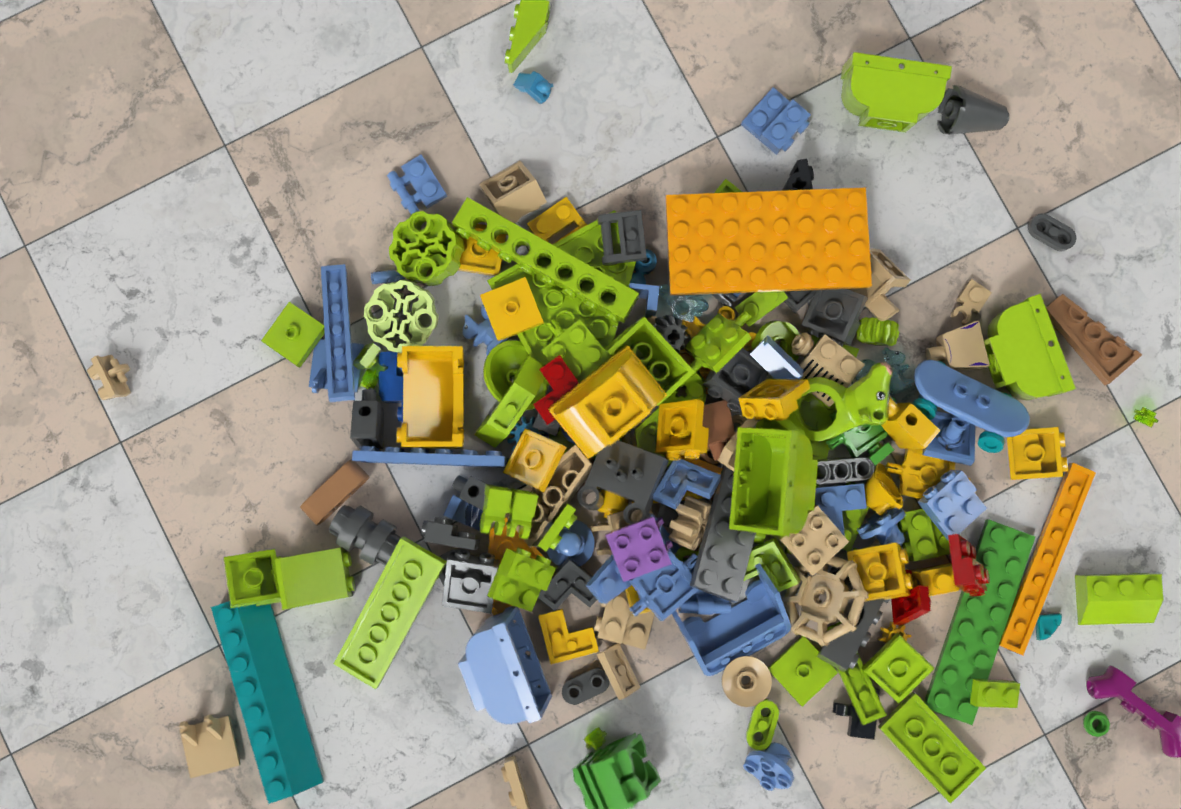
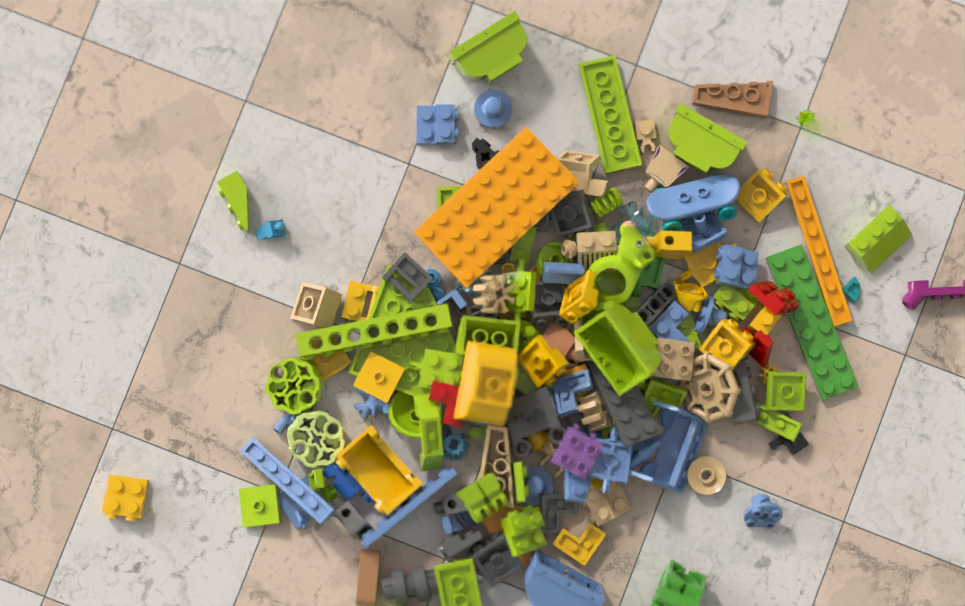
camera: 40 degrees left, 0 degrees up
medium blue plate [387,154,447,215] -> none
yellow plate [503,428,567,493] -> none
dark grey plate [562,668,609,705] -> none
clear neon green plate [584,727,607,750] -> none
tan plate [597,643,641,700] -> none
lime plate [746,699,779,751] -> none
lime plate [768,636,838,707] -> none
bright green plate [865,442,894,466] -> none
lime plate [878,692,986,804] -> none
dark grey cone [937,85,1010,135] -> none
lime plate [970,679,1020,708] -> none
dark grey plate [1028,214,1077,252] -> none
bright green plate [1083,711,1110,737] -> none
none -> yellow plate [102,474,148,522]
none -> tan gear [473,275,515,313]
none -> medium blue plate [474,90,512,128]
none -> lime plate [578,55,642,174]

